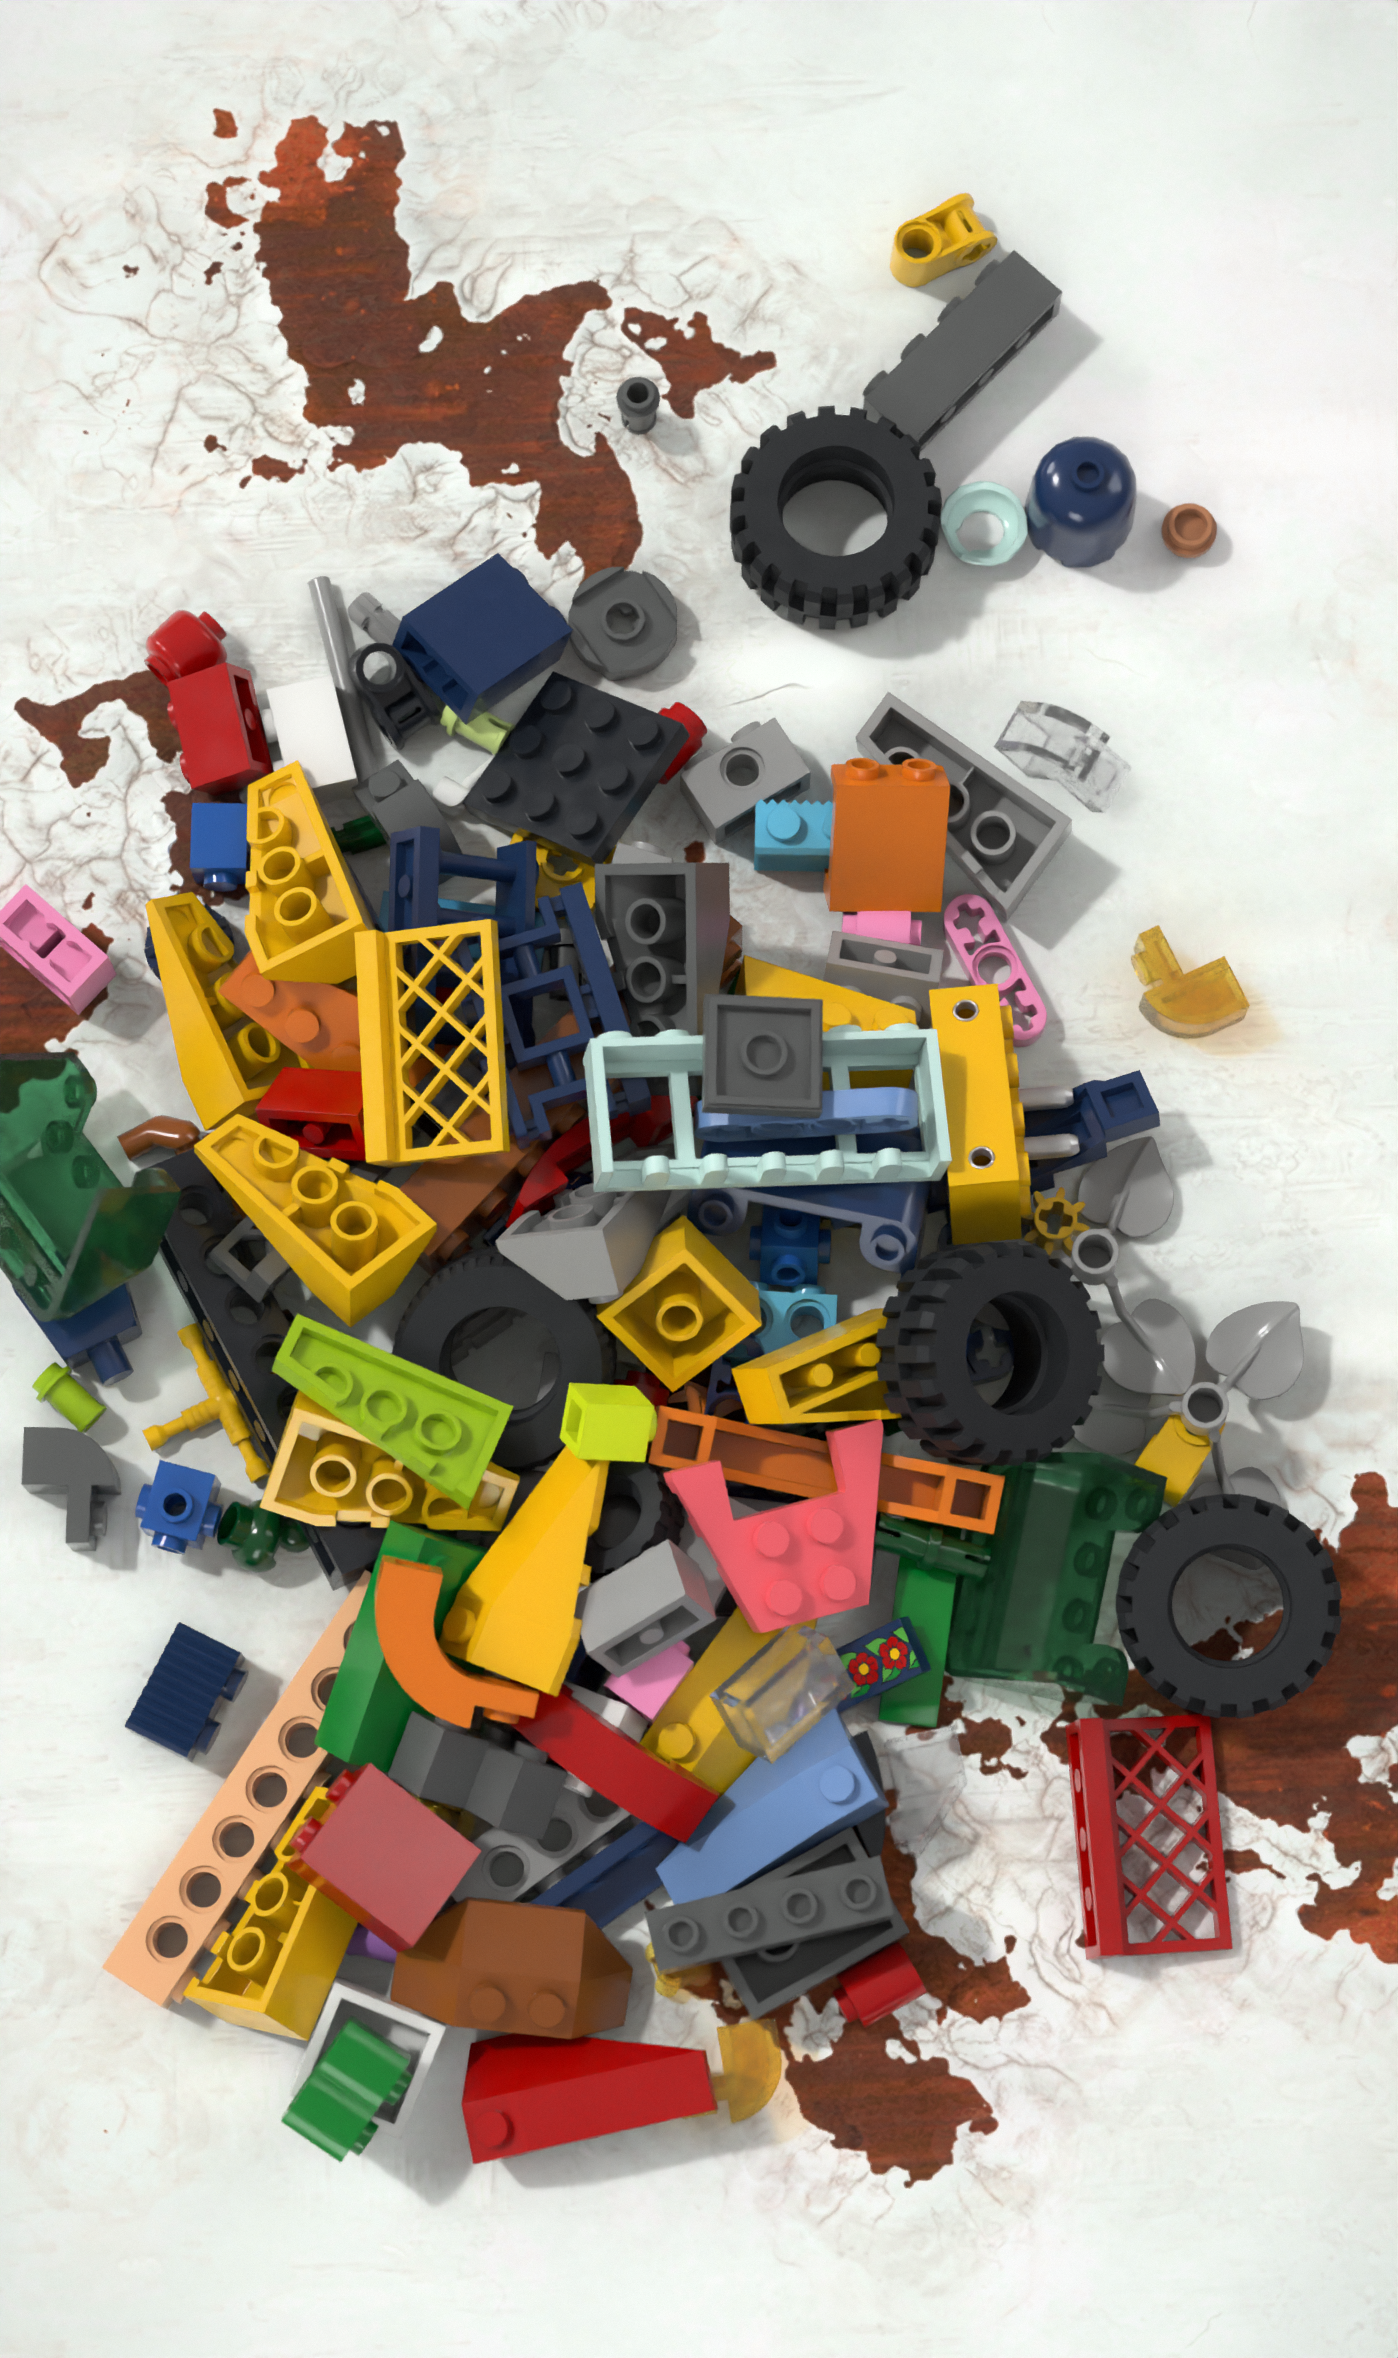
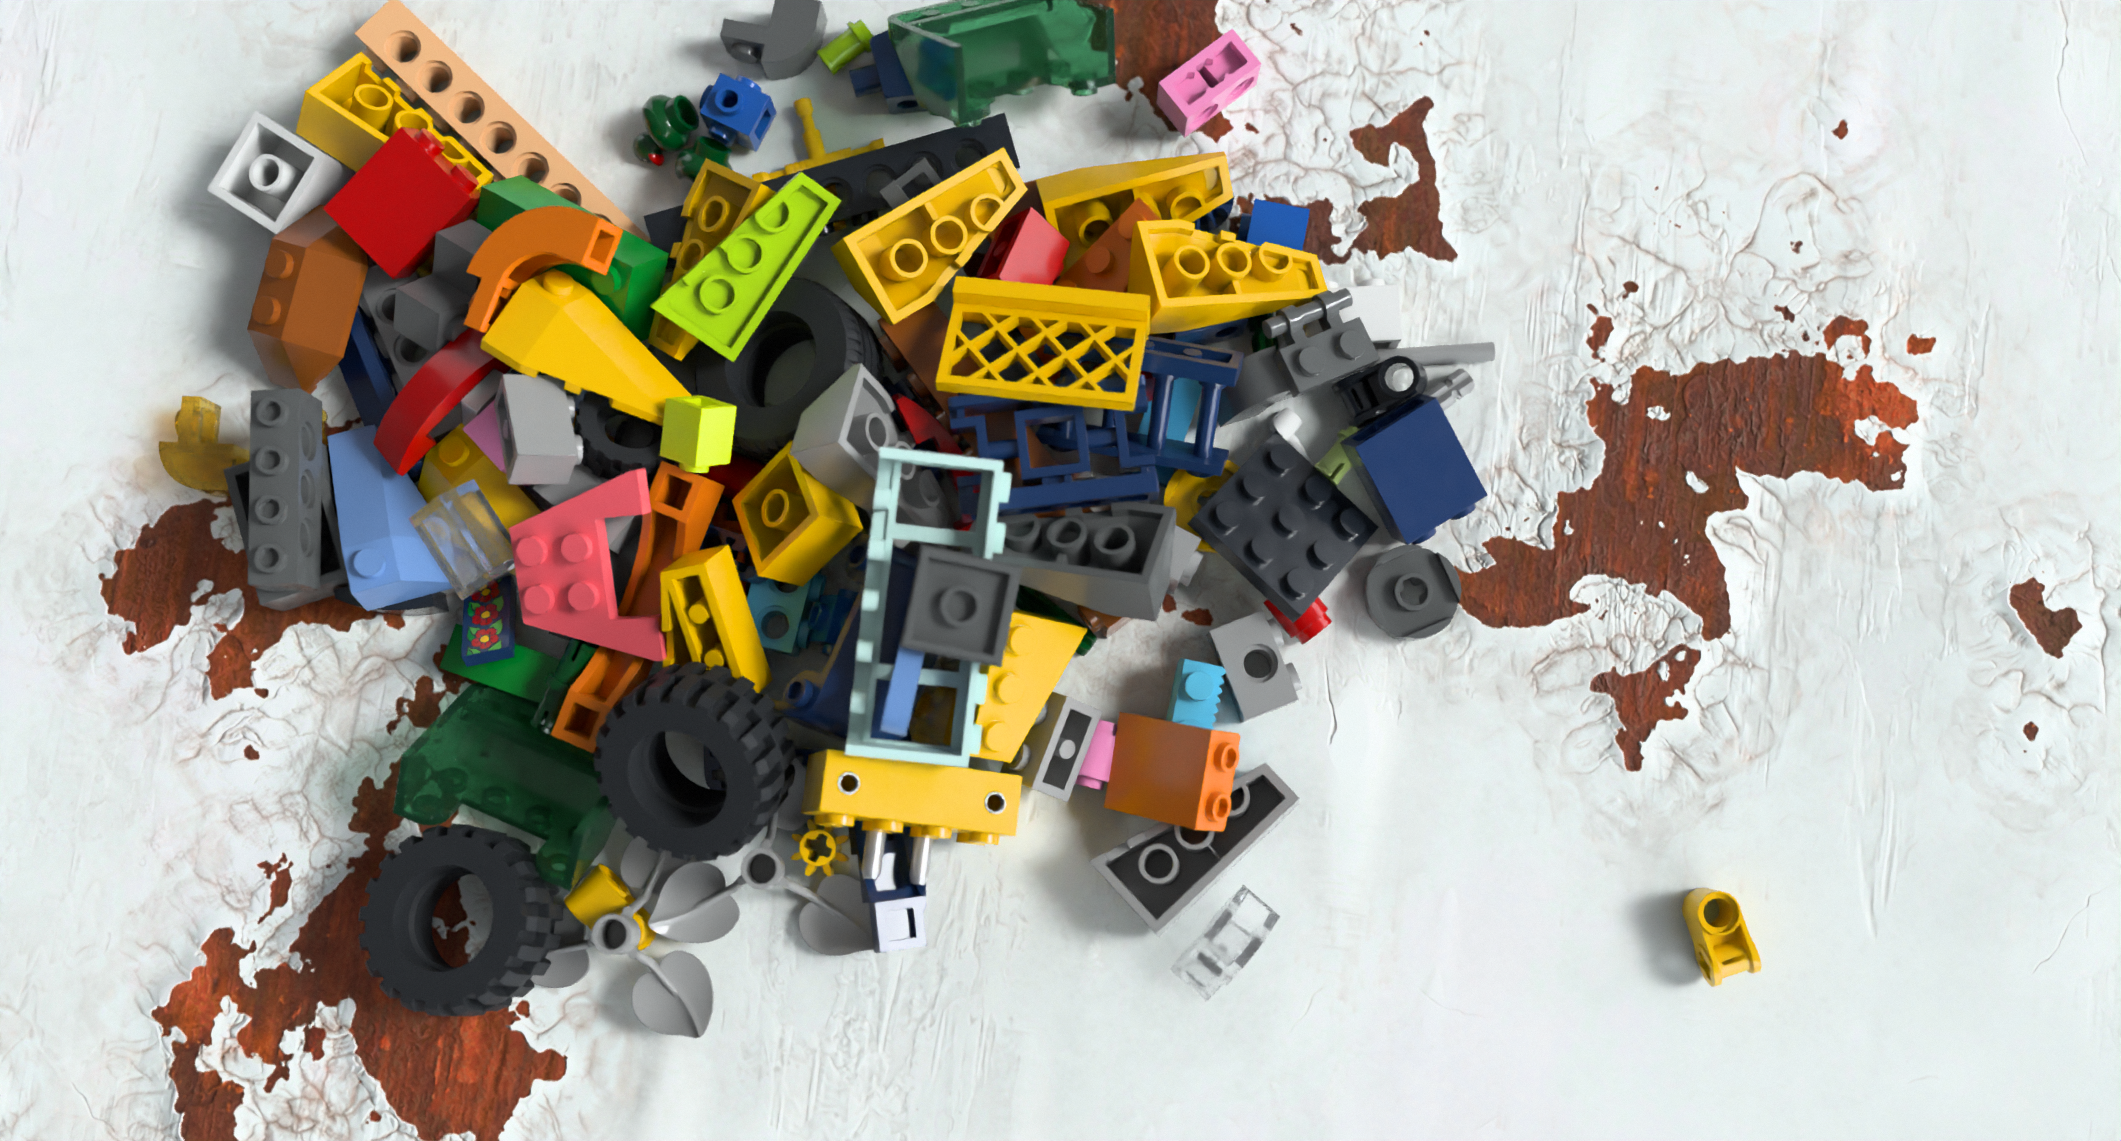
camera: 105 degrees right, 5 degrees up
dark orange arm [117,1115,202,1162] -> none
dark blue brick [124,1622,249,1762] -> none
red head [144,610,227,688] -> none
red brick [167,662,274,796] -> none
green brick [281,2015,414,2163] -> none
red wedge [461,2033,718,2164] -> none
dark grey pin [616,377,660,435] -> none
black tyre [730,405,942,630] -> none
red brick [831,1941,927,2028] -> none
dark grey brick [862,250,1062,452] -> none
clear slope [876,1725,967,1860] -> none
light aqua piece [940,481,1028,566] -> none
bright pink beam [943,894,1047,1047] -> none
dark blue cylinder [1024,437,1137,568] -> none
red fence [1065,1714,1233,1960] -> none
clear yellow brick [1131,925,1250,1039] -> none
nougat plate [1161,503,1217,558] -> none
none -> dark green animal [633,94,699,166]
none -> dark grey plate [1262,288,1380,398]

